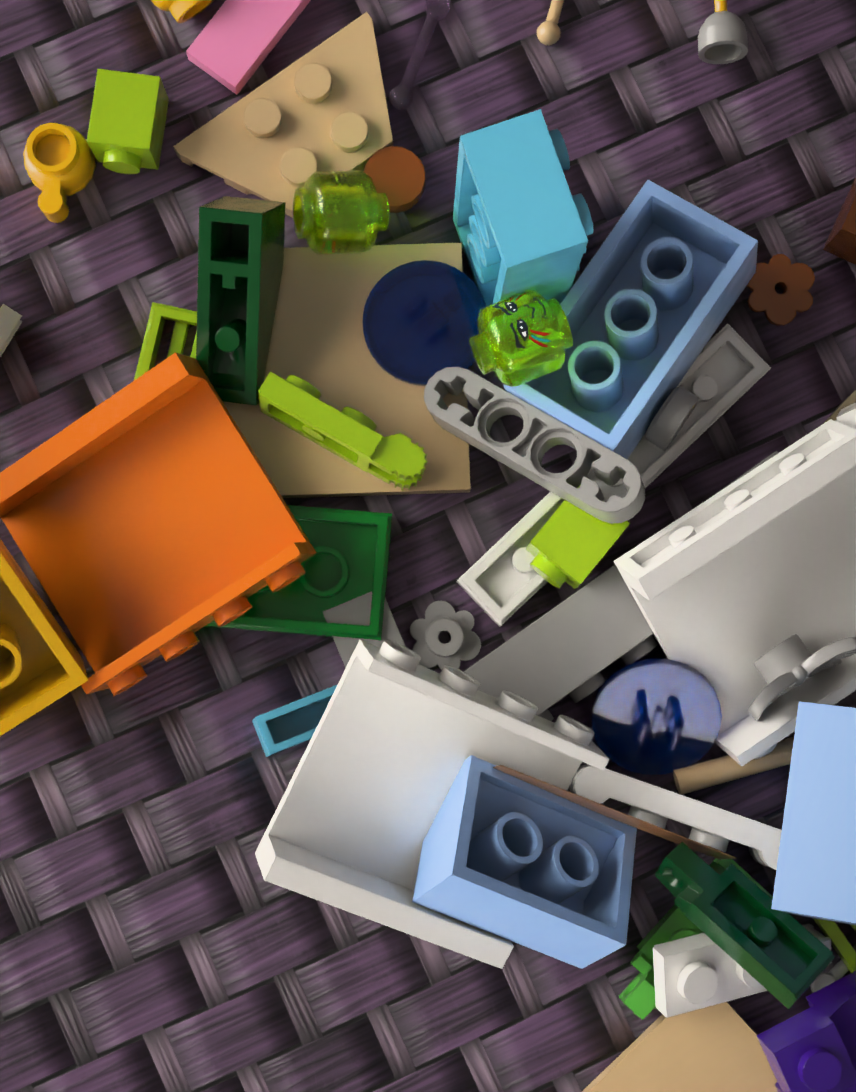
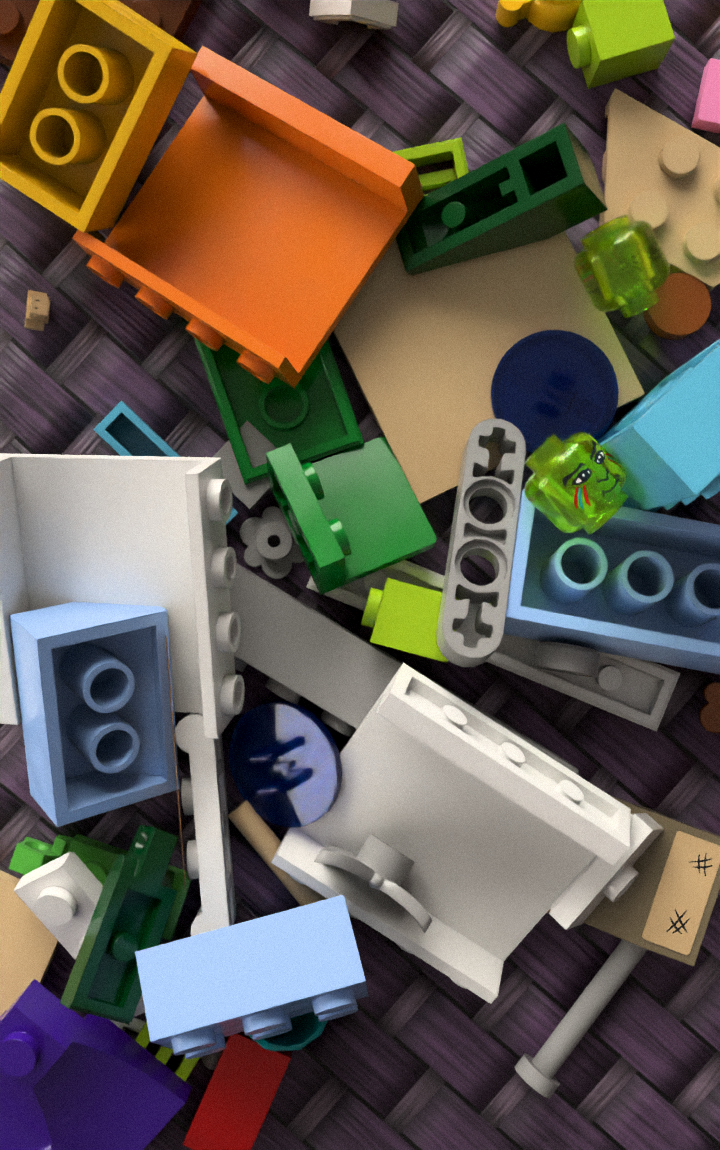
camera: 75 degrees right, 5 degrees up
lime hinge [259,371,428,490] -> none
none -> tan piece [24,290,50,331]
none -> green bracket [266,437,437,595]

